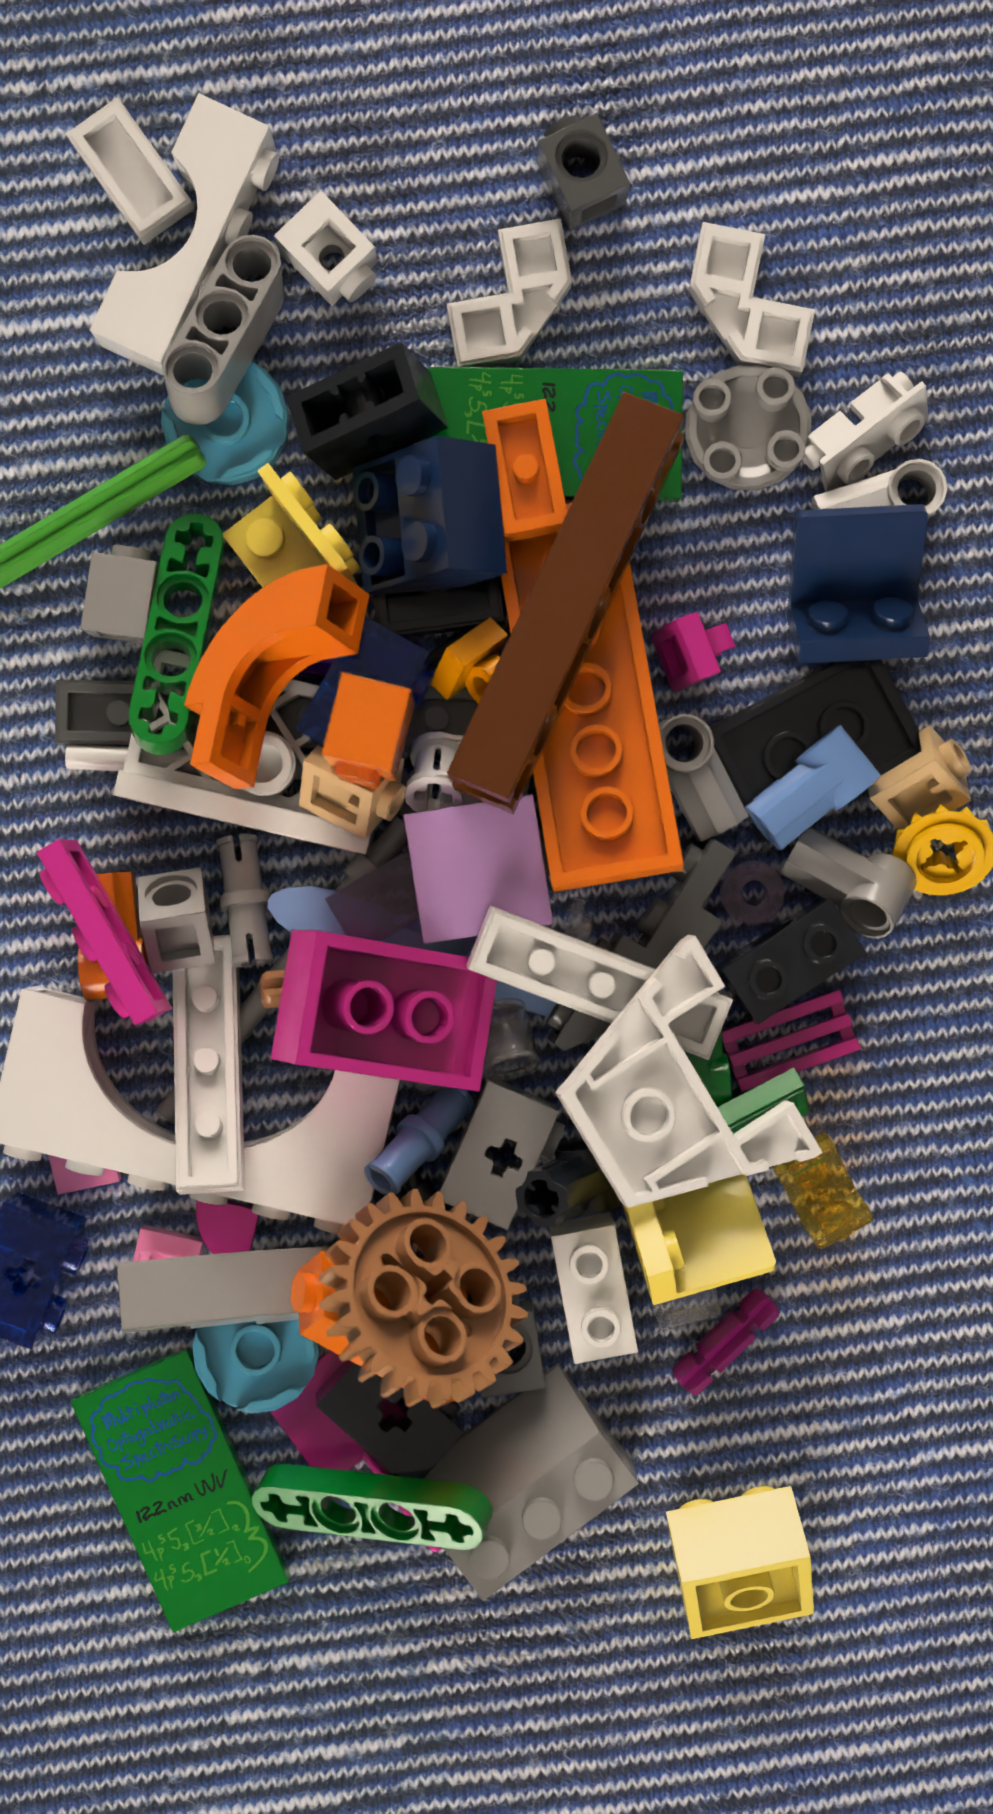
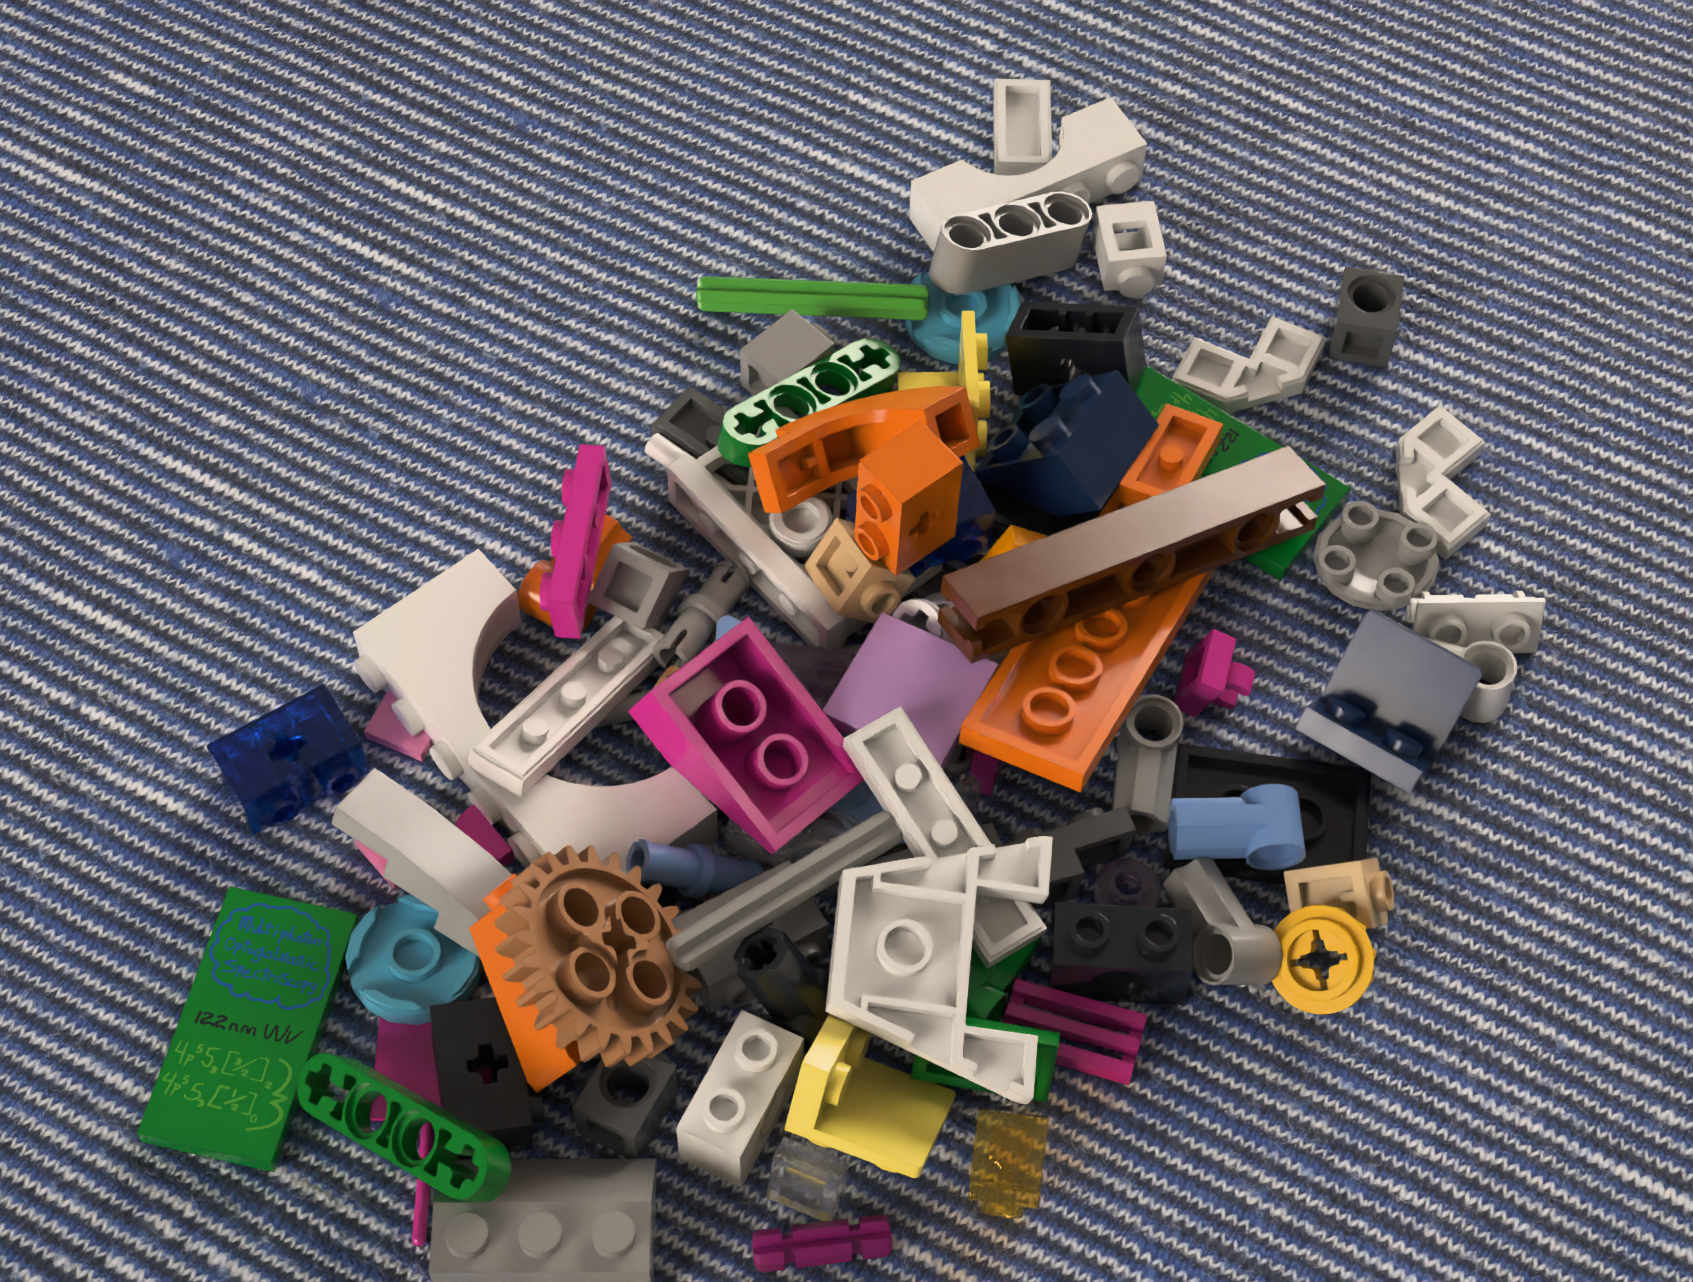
camera: 35 degrees right, 30 degrees down
none -> light grey axle [665,811,902,972]

